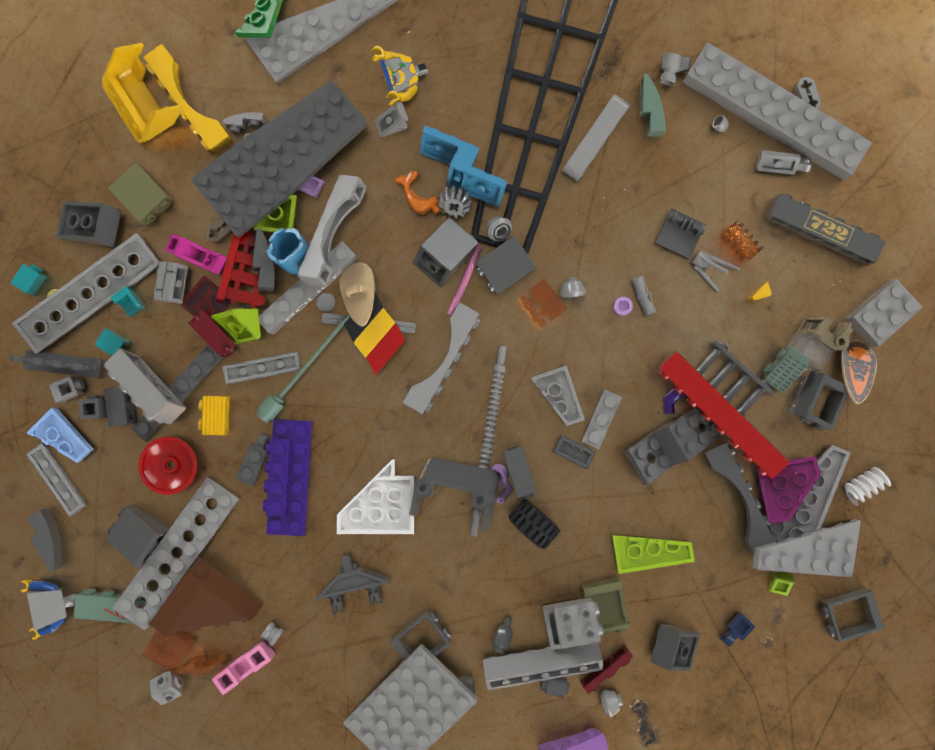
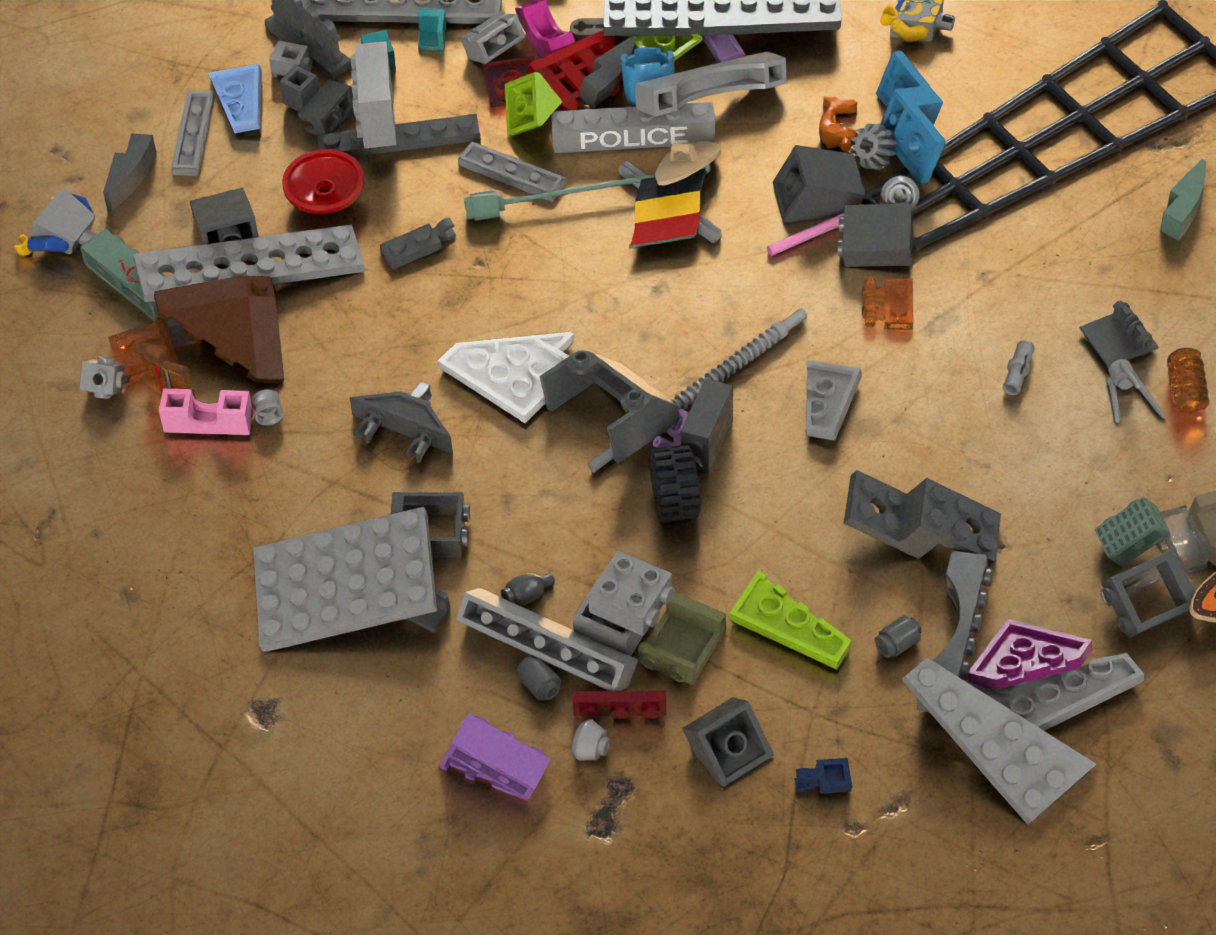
camera: 40 degrees right, 35 degrees down
dark red brick [188,308,236,357] -> none
yellow brick [198,396,230,435] -> none
dark purple plate [262,419,313,536] -> none
light grey piece [316,293,336,312] -> none
light grey slope [374,102,409,138] -> none
light grey arch [403,302,481,414] -> none
dark grey plate [553,435,596,469] -> none
light grey cone [560,277,586,298] -> none
light grey beam [562,94,630,181] -> none
light grey plate [581,389,622,449] -> none
lavender tile [613,297,633,316] -> none
red brick [659,350,790,479] -> none
dark purple arm [664,388,684,414] -> none
dark grey fence [696,340,774,417] -> none
yellow slope [747,281,772,302] -> none
lime slope [768,571,794,596] -> none
dark grey window [821,587,884,642] -> none
white piece [844,467,891,506] -> none
none -> dark grey brick [875,615,921,658]

